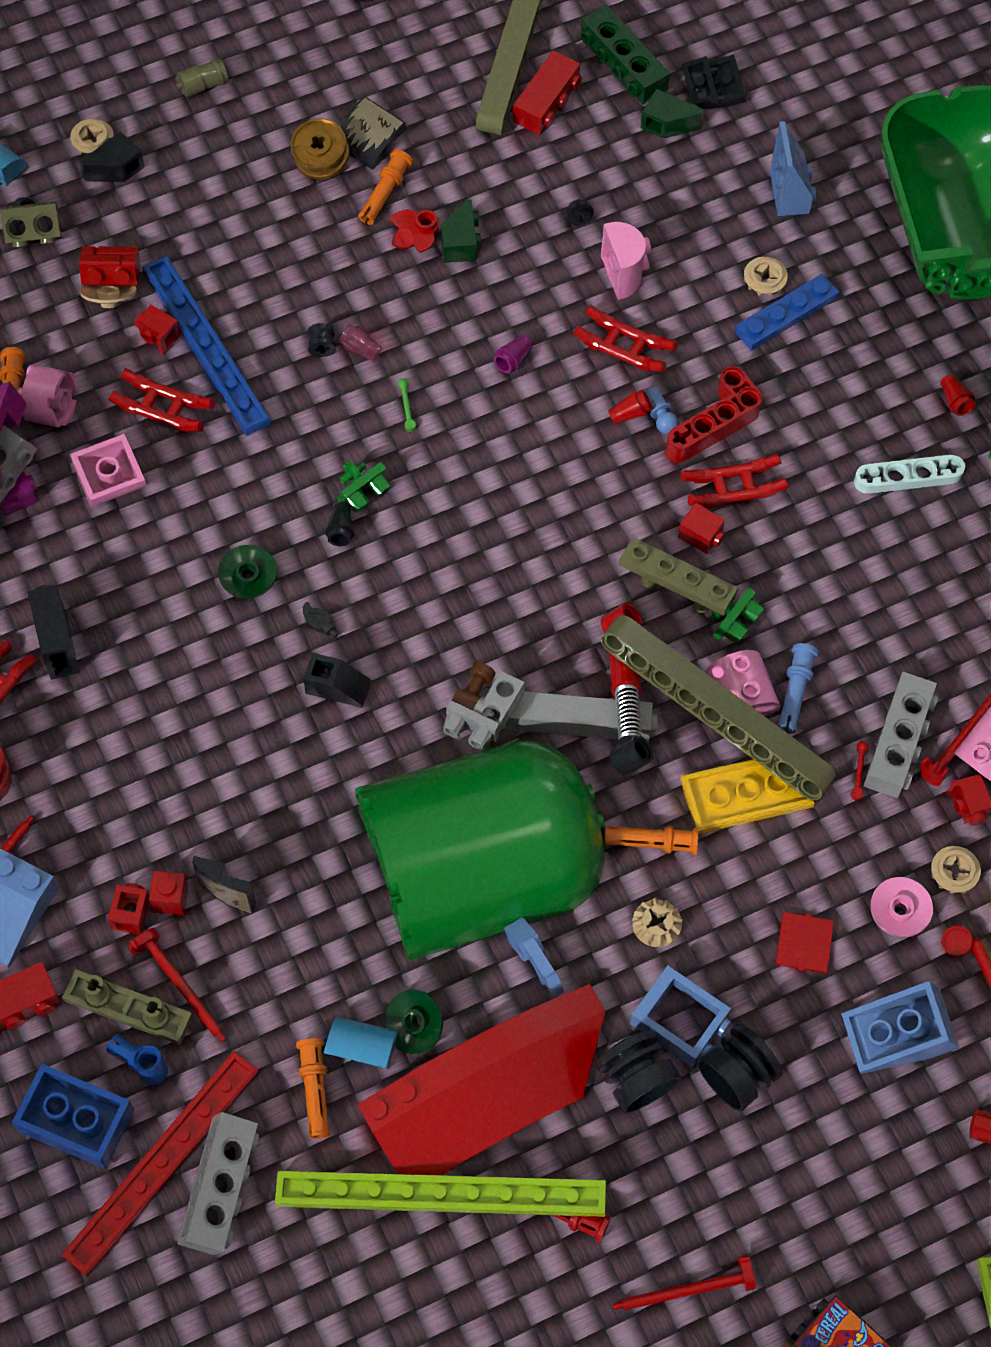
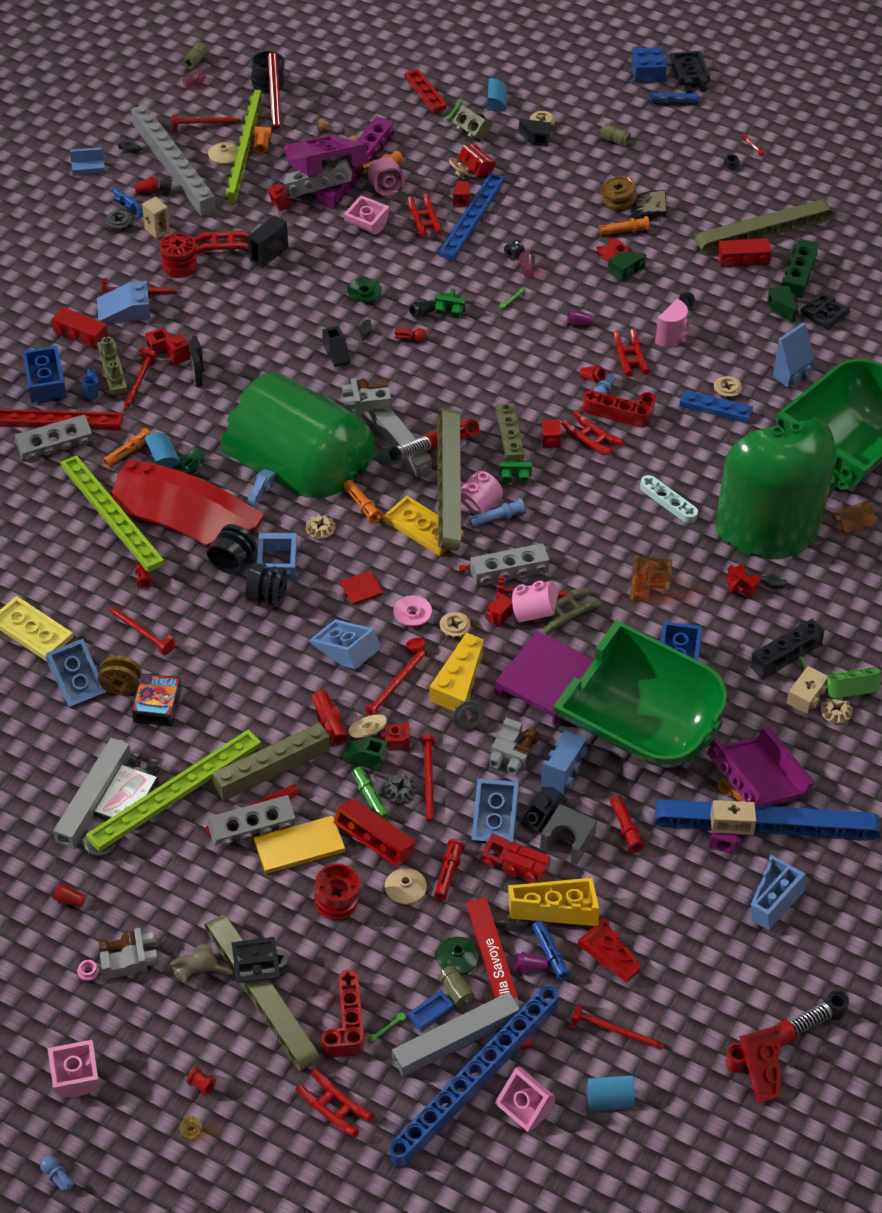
camera: 55 degrees right, 15 degrees down
none -> red axle [395,328,427,342]

